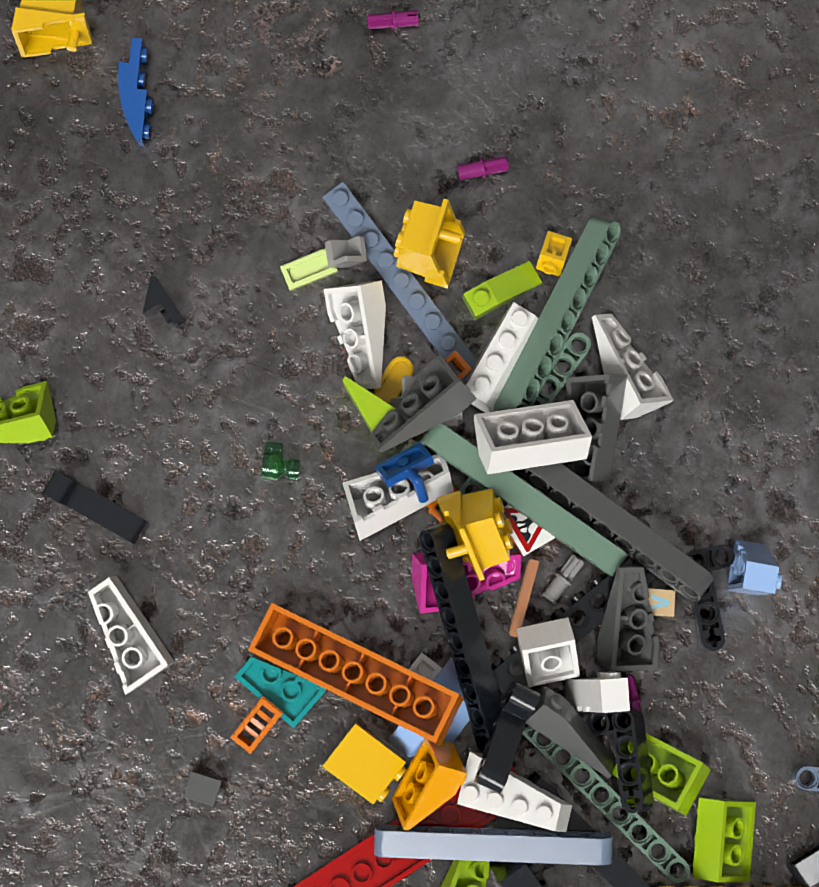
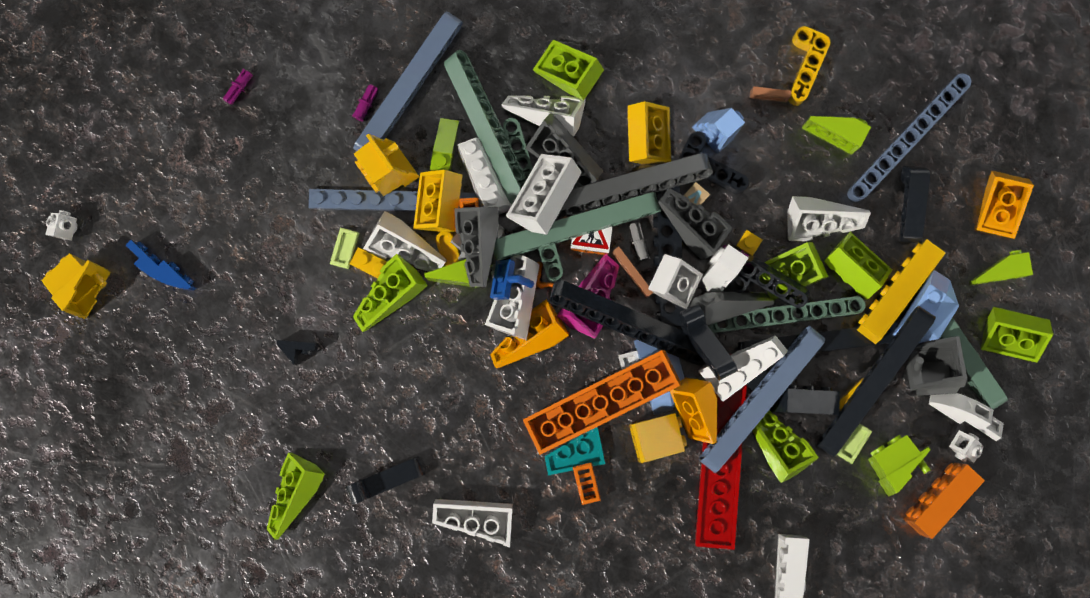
camera: 50 degrees left, 0 degrees up
dark grey brick [183,770,226,807] -> none
clear green piece [261,441,300,480] -> none
light grey panel [325,236,367,268] -> none
yellow piece [437,488,513,581] -> none
yellow bracket [536,231,572,276] -> none
none -> yellow plate [350,247,387,279]
none -> sand blue beam [353,11,463,151]
none -> lime wedge [353,254,428,332]
none -> yellow slope [413,170,462,232]
none -> light orange wedge [490,299,569,368]
none -> lime slope [533,40,604,101]
none -> yellow slope [628,101,671,164]
none -> yellow plate [735,230,762,256]
none -> white wedge [787,196,871,241]

